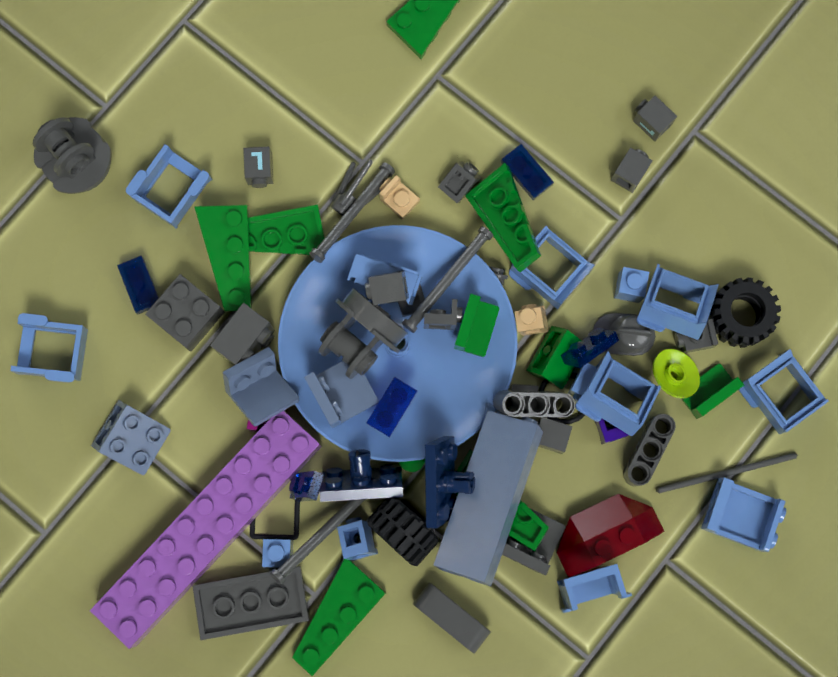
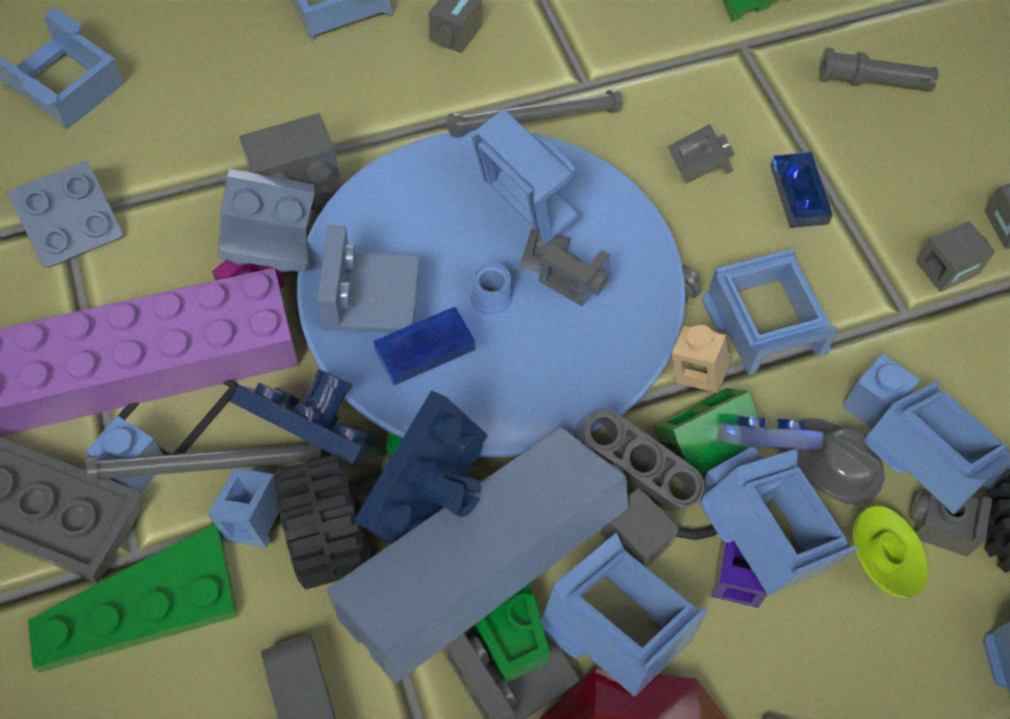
camera: 30 degrees right, 20 degrees down
clear blue plate [117,255,159,315] -> none
dark grey brick [145,274,225,352] -> none
green wing [194,205,252,311] -> none
green wing [249,204,324,255] -> none
clear blue plate [289,471,324,502] -> none
dark grey piece [318,288,408,379] -> none
dark grey plant [331,159,381,216] -> none
dark grey brick [365,271,409,305] -> none
tan bracket [379,175,420,220] -> none
dark grey bar [402,226,493,333] -> none
green panel [454,294,499,357] -> none
green wing [465,163,541,272] -> none
dark grey beam [623,414,676,487] -> none
green panel [682,364,744,419] -> none
none -> medium blue piece [541,532,708,697]
none -> dark grey pin [819,47,939,92]

